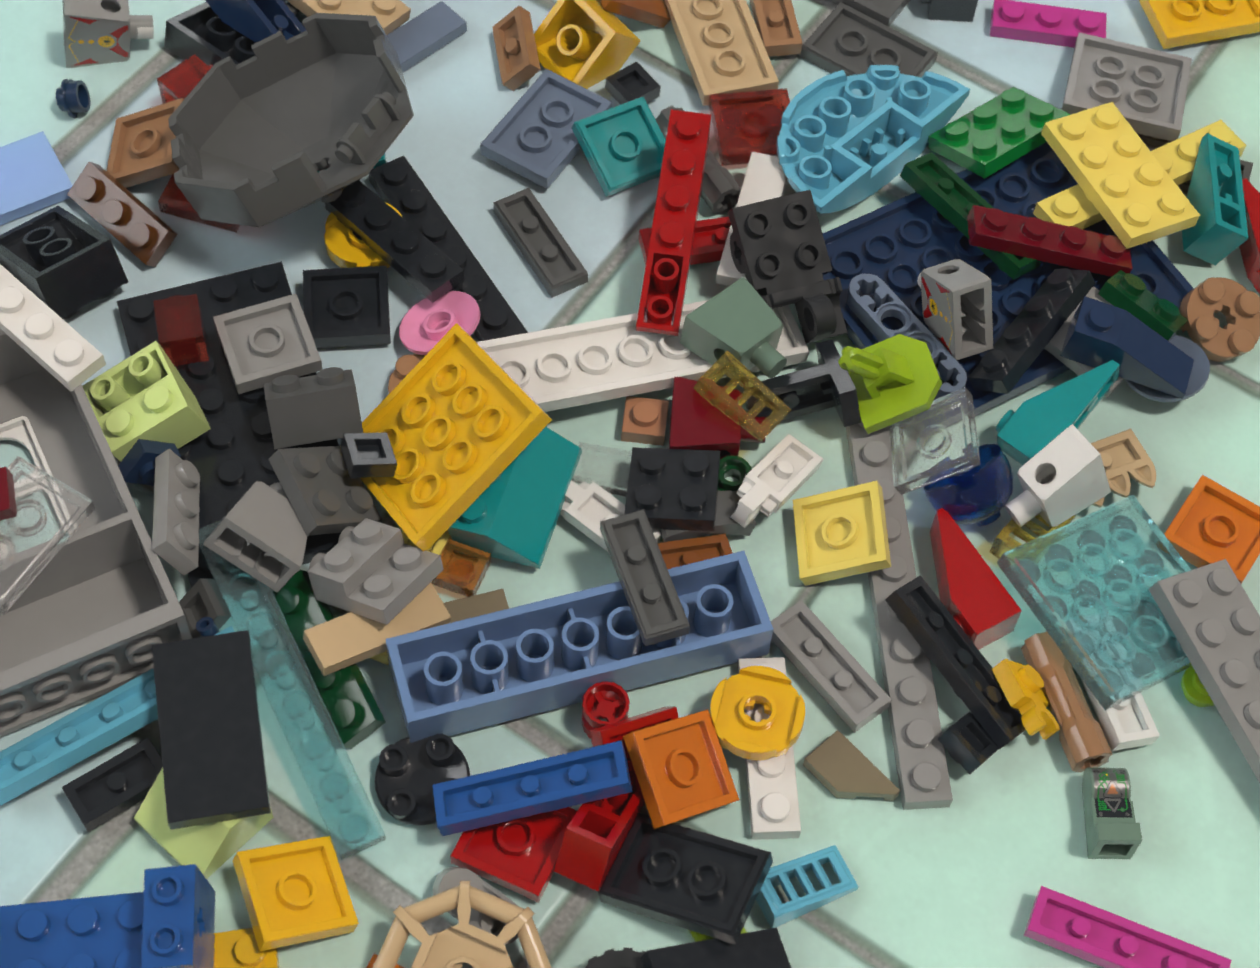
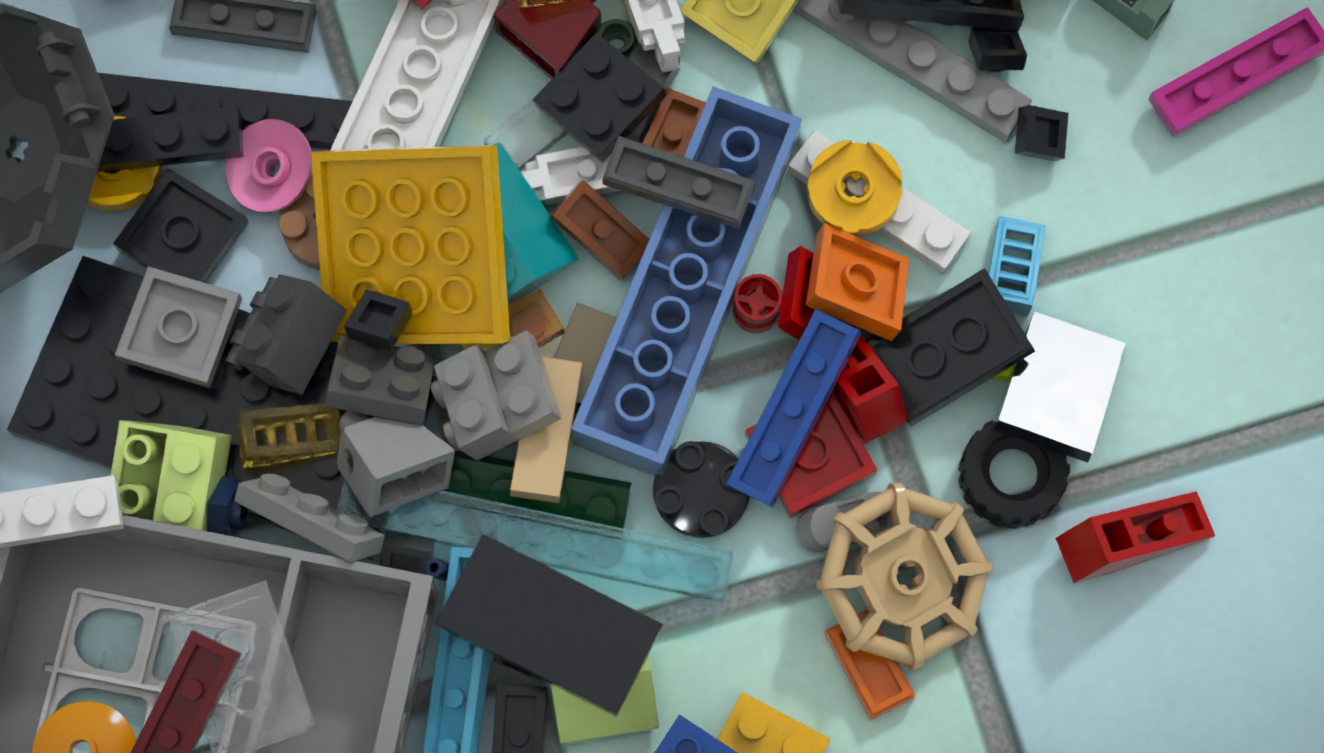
camera: 50 degrees left, 15 degrees up
clear red brick [153,294,209,366] -> none
yellow plate [233,836,359,951] -> none
nougat plate [621,396,669,446] -> none
light grey plate [771,600,892,733] -> none
dark tan tile [803,730,900,801] -> none
none -> clear yellow slope [237,404,342,468]
none -> dark orange plate [549,180,649,280]
none -> black plate [1015,105,1069,161]

